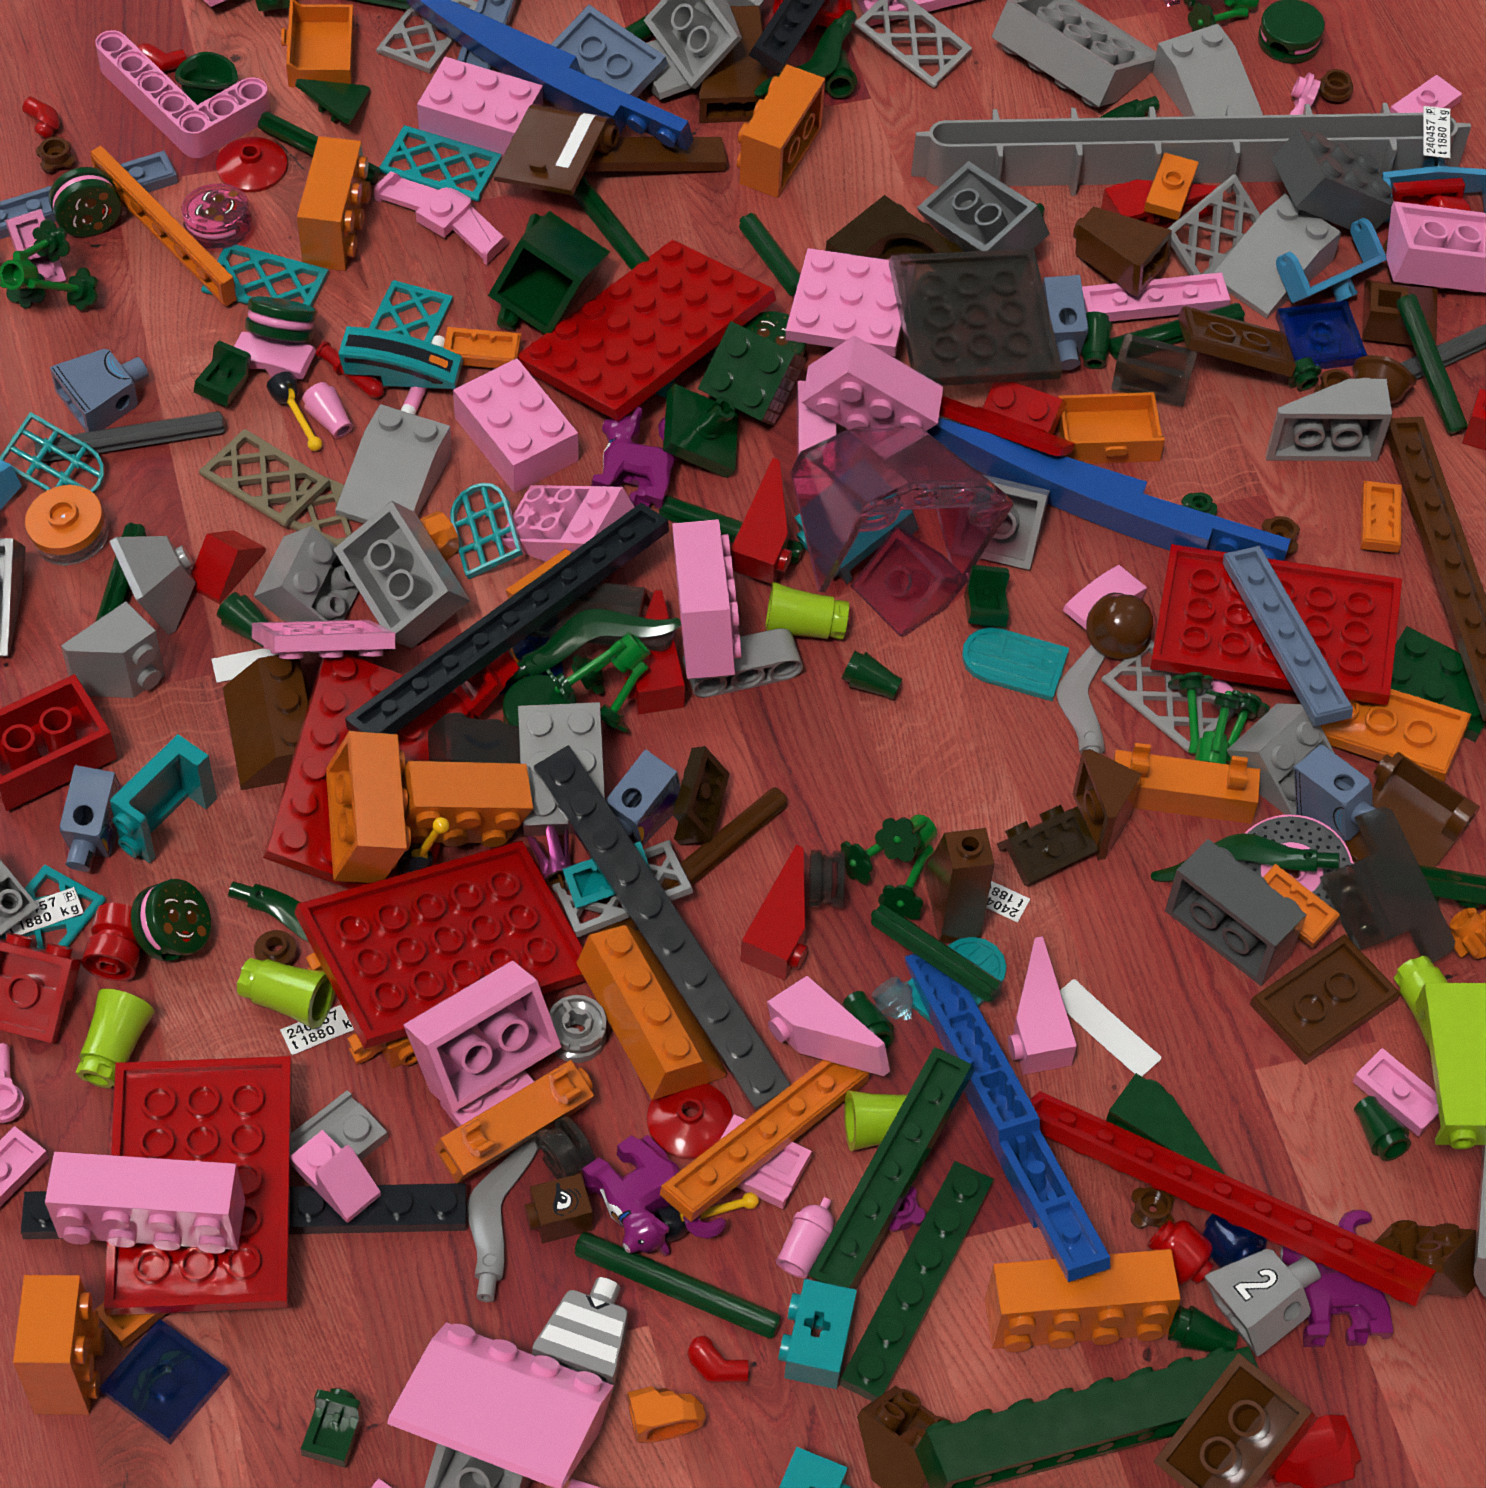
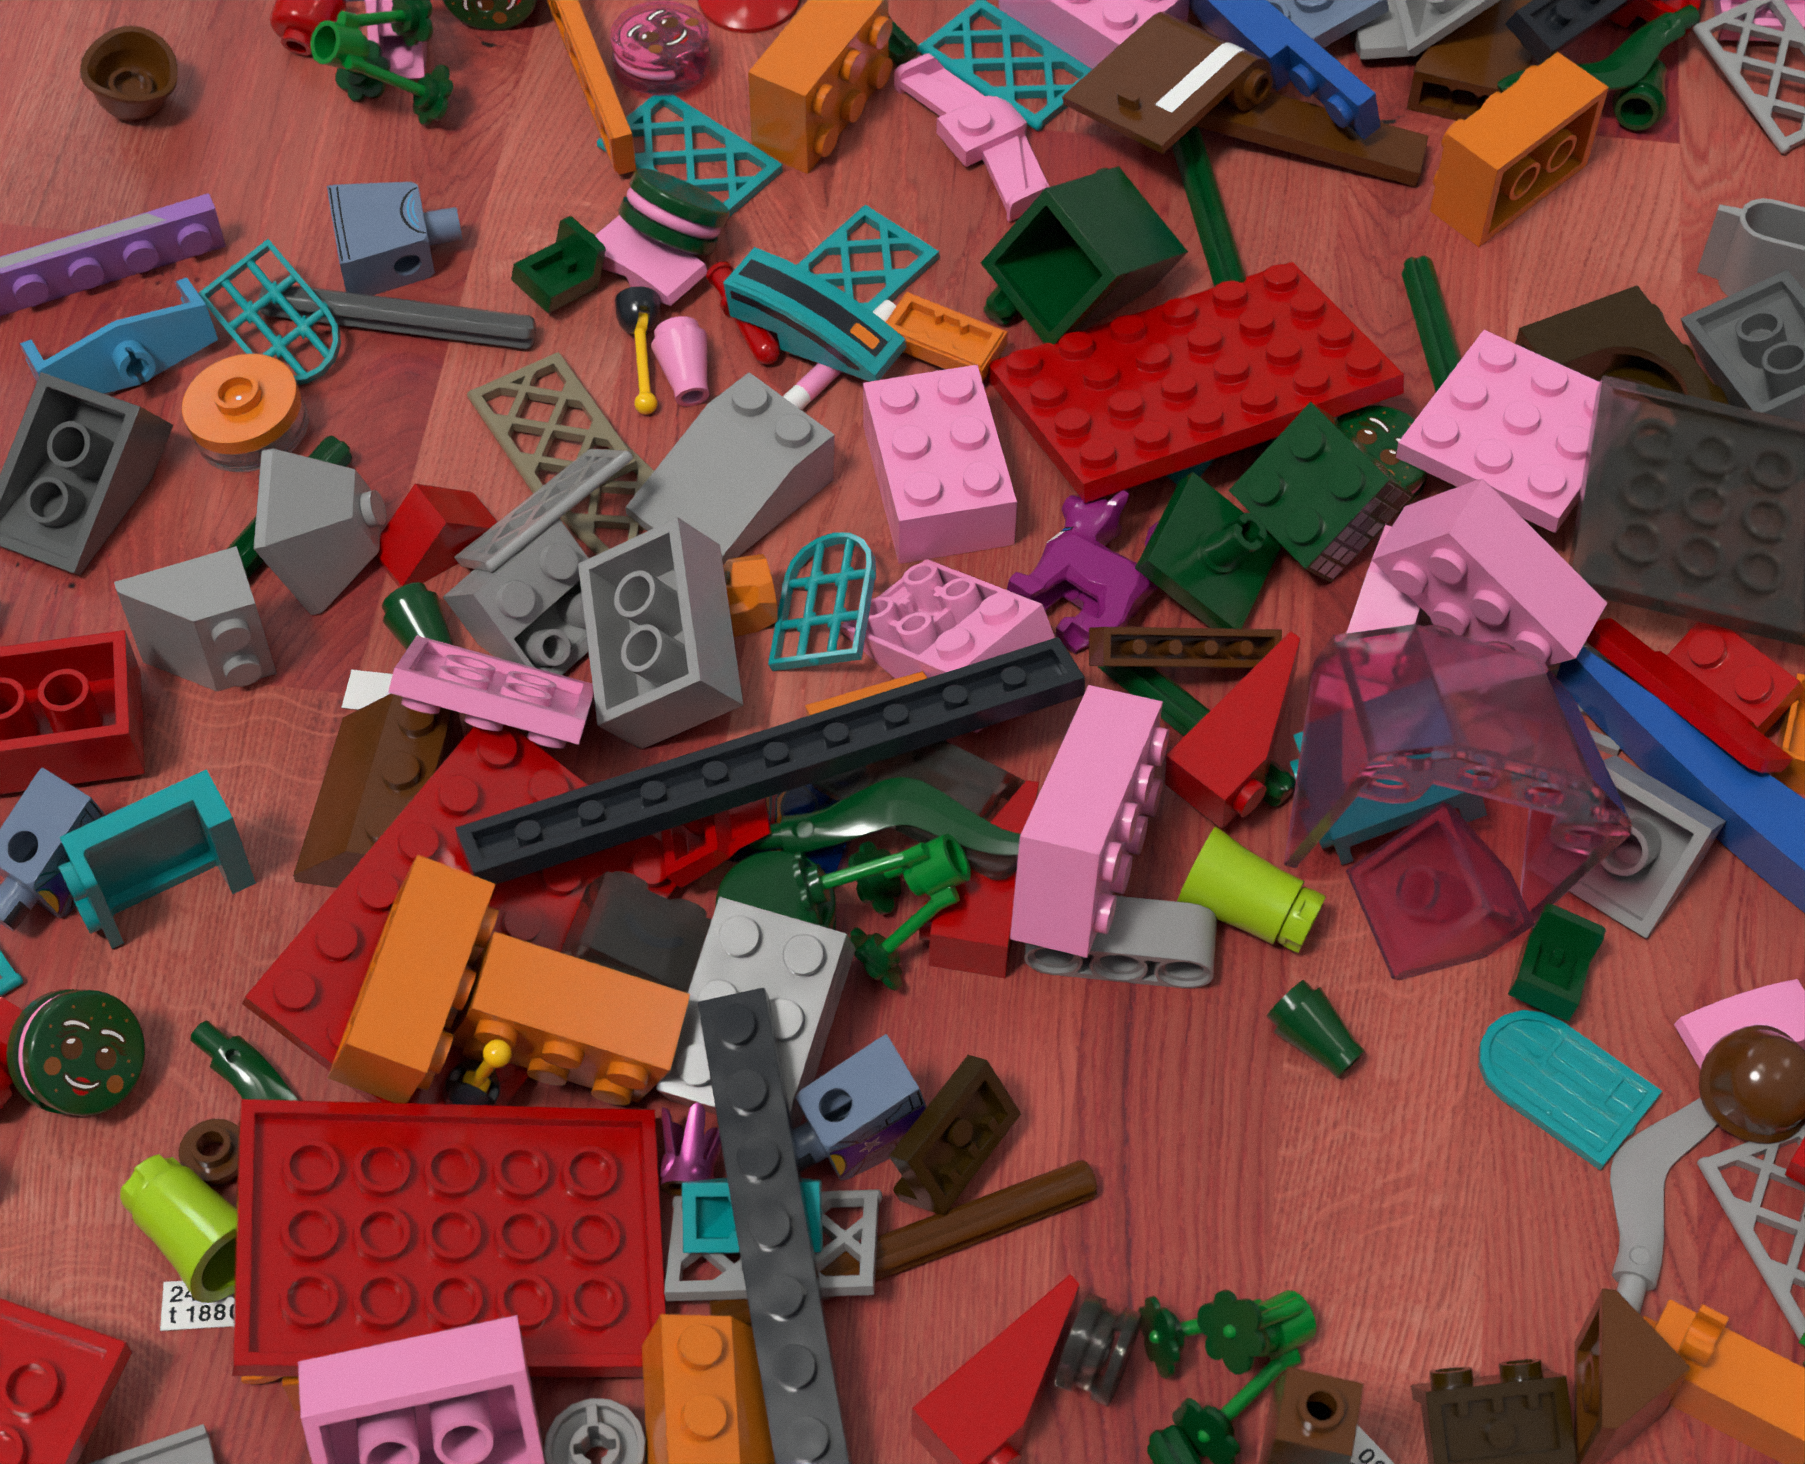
camera: 25 degrees right, 0 degrees up
none -> light grey window [455,449,633,572]
none -> reddish brown piece [1089,627,1282,668]

